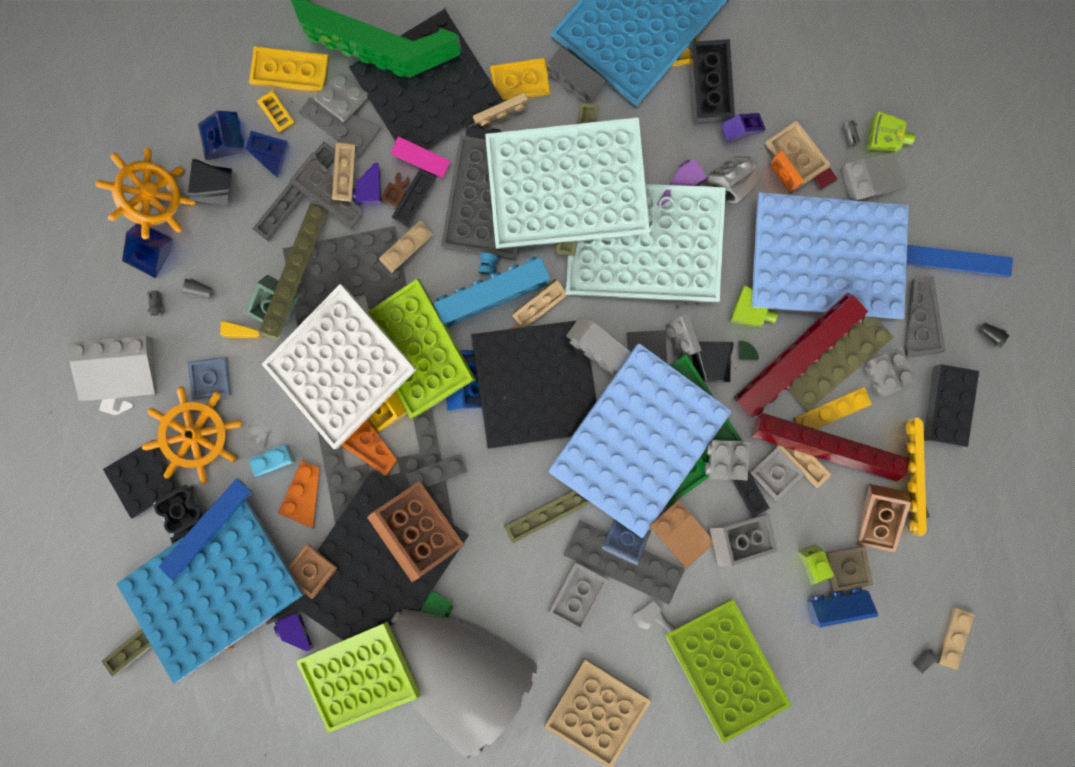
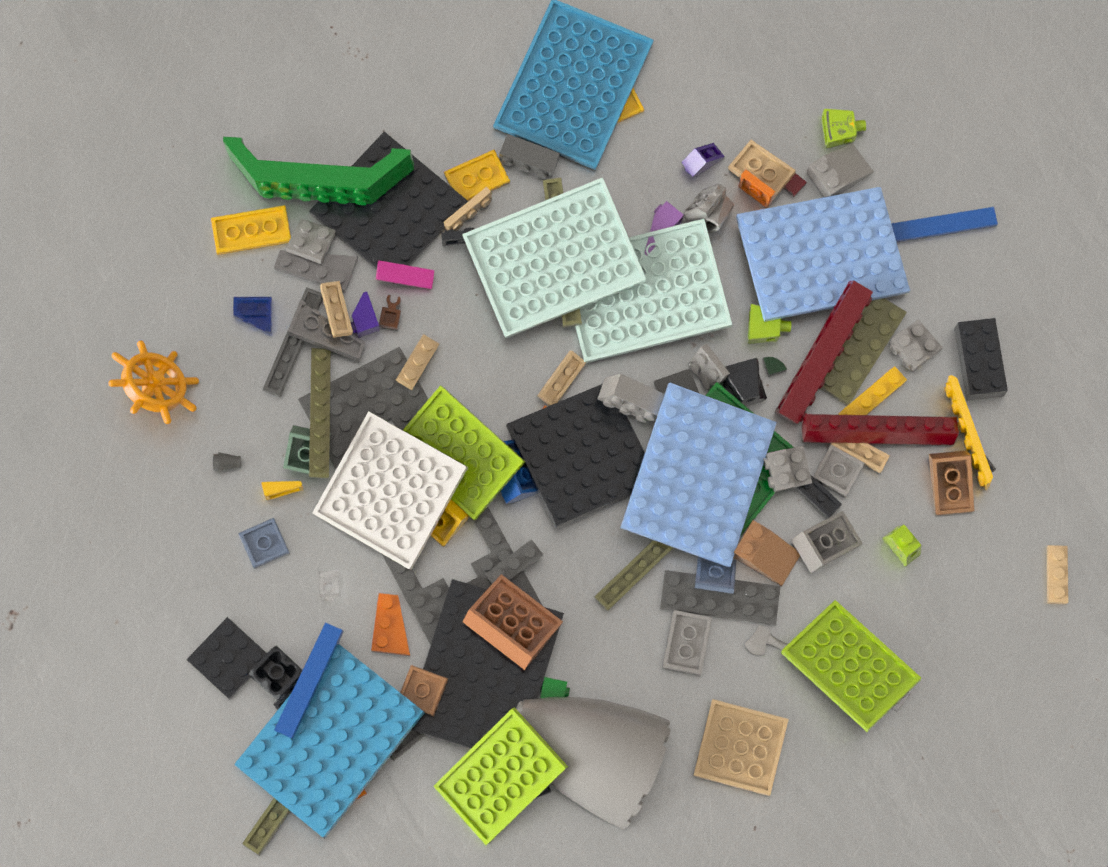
camera: 20 degrees left, 10 degrees down
slope [68,336,156,401] -> none
white sticker [99,398,133,415] -> none
clear blue slope [122,223,173,278] -> none
light orange piece [142,386,242,484] -> none
dark grey pin [147,291,163,316] -> none
black piece [188,159,232,206] -> none
clear blue slope [198,110,244,160] -> none
medium azure brick [249,444,296,477] -> none
yellow slope [257,90,295,133] -> none
dark purple slope [274,611,314,651] -> none
orange wing [342,420,398,476] -> none
black plate [392,169,437,228] -> none
dark azure brick [434,257,550,328] -> none
dark grey plate [441,135,518,259] -> none
dark azure wheel [478,253,499,275] -> none
black brick [689,39,735,123] -> none
blue slope [807,587,879,628] -> none
dark tan plate [826,546,873,592] -> none
dark grey pin [842,120,861,146] -> none
flat silver wing [906,276,945,357] -> none
dark grey pin [913,649,939,674] -> none
pearl dark grey cone [978,322,1010,348] -> none

